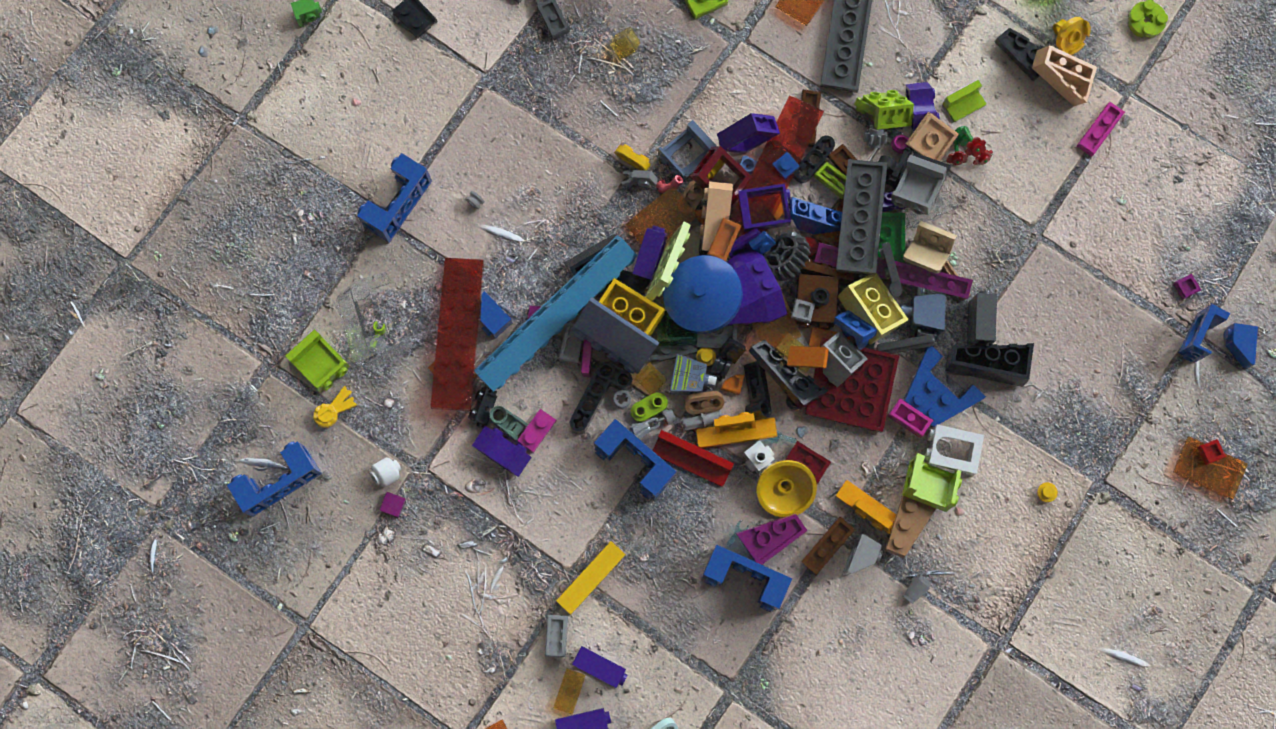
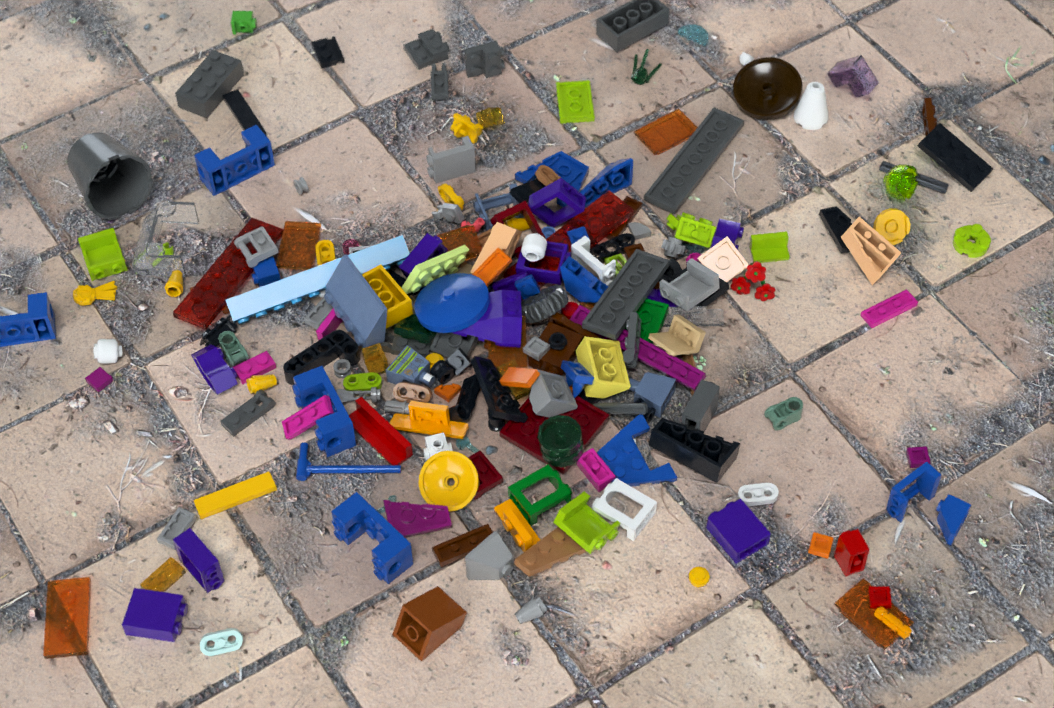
camera: 25 degrees right, 25 degrees down
none -> dark grey cone [67,132,153,219]
none -> yellow cone [165,270,183,297]
none -> dark grey brick [175,50,244,118]
none -> dark grey plate [220,389,276,437]
none -> black tile [222,89,267,136]
none -> light grey plate [234,226,279,268]
none -> yellow cone [247,374,277,394]
none -> clear orange piece [276,221,321,270]
none -> dark pink tile [282,395,334,440]
none -> blue bar [296,442,401,481]
none -> yellow plate [315,240,336,266]
none -> clear pink bush [342,239,359,255]
none -> dark orange slope [392,586,467,662]
none -> light grey panel [426,136,476,184]
none -> yellow hips [450,113,483,144]
none -> green panel [508,464,572,526]
none -> black tile [509,179,546,203]
none -> blue wing [515,151,589,207]
none -> white head [521,233,547,262]
none -> medium nougat plate [535,165,560,186]
none -> clear green wheel [537,415,584,467]
none -> white panel [571,236,616,287]
none -> blue wedge [580,158,633,208]
none -> light grey tile [628,222,651,240]
none -> dark purple brick [706,498,771,564]
none -> white plate [737,483,779,506]
none -> sand green piece [764,397,803,431]
none -> orange plate [808,532,834,559]
none -> red brick [834,529,870,577]
none -> light orange axle [874,607,912,639]

